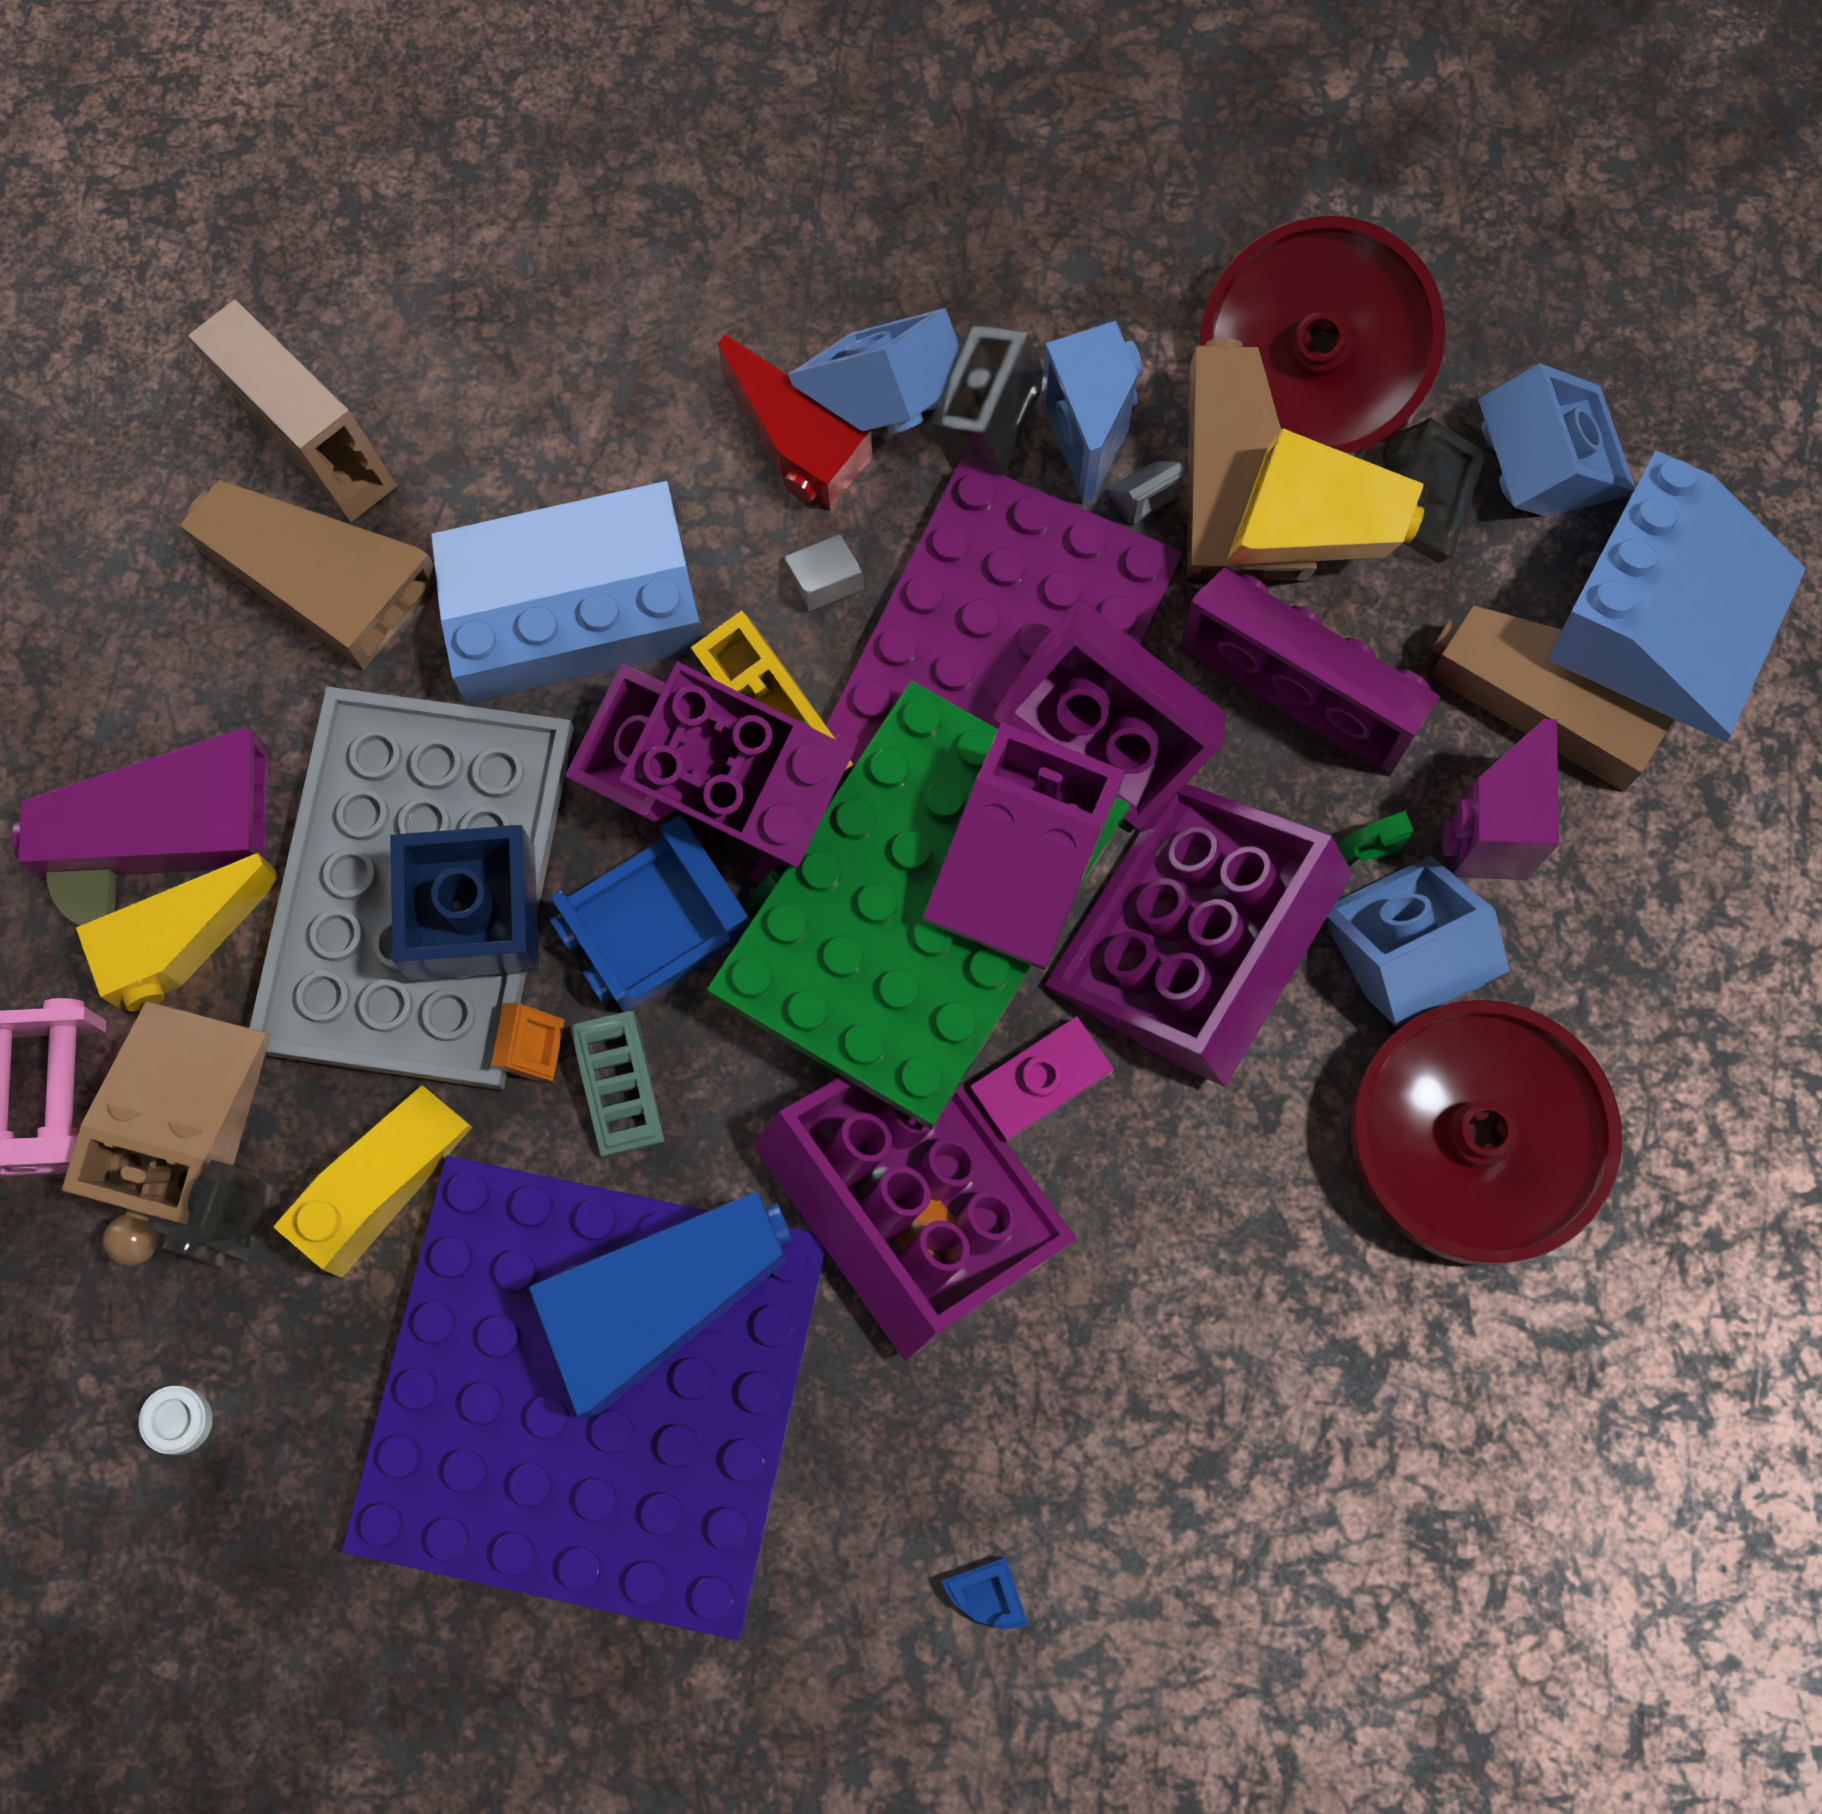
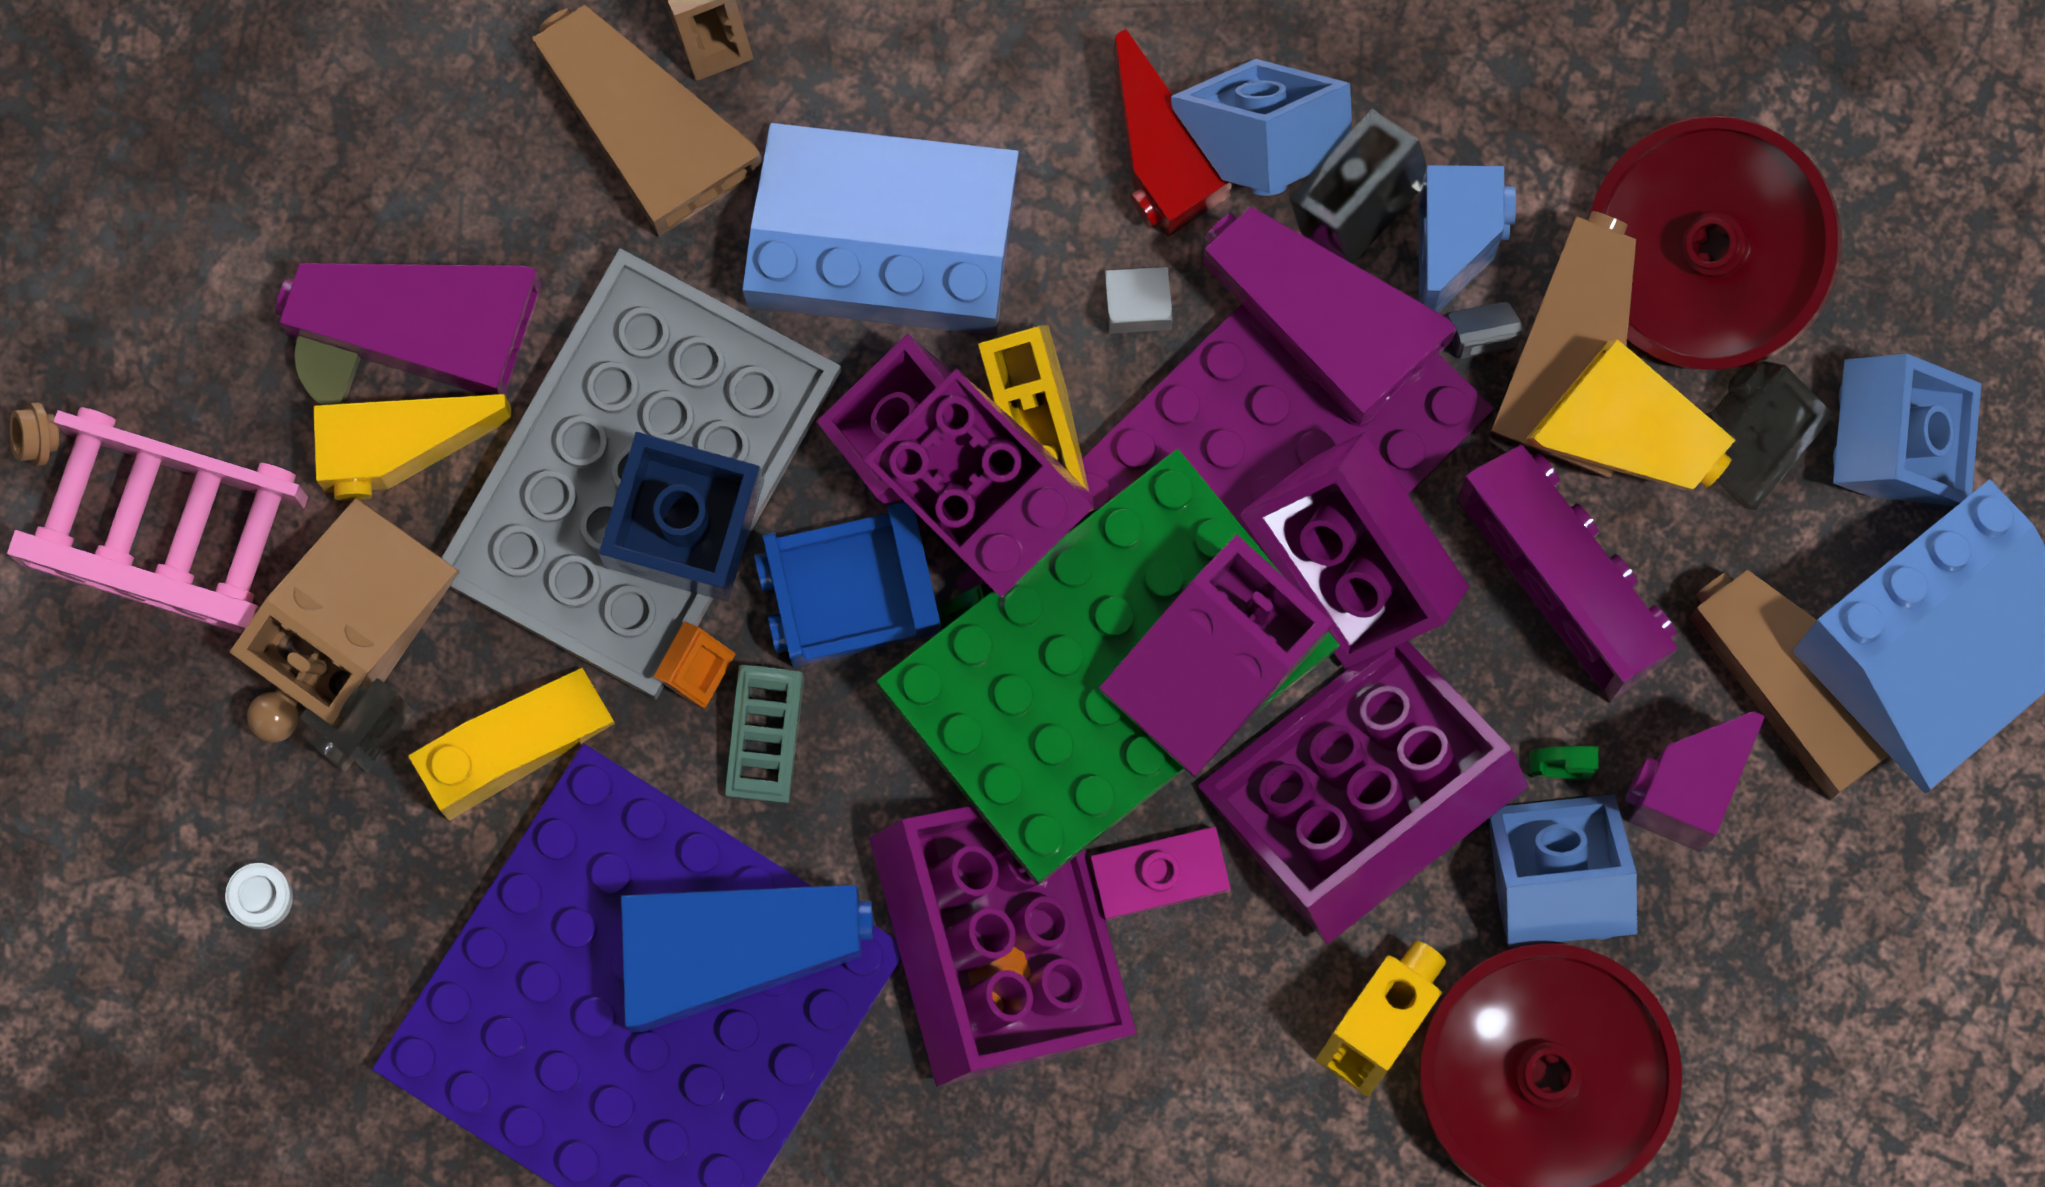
camera: 20 degrees right, 5 degrees up
none -> magenta slope [1203,206,1457,426]
none -> yellow torso [1316,941,1446,1097]

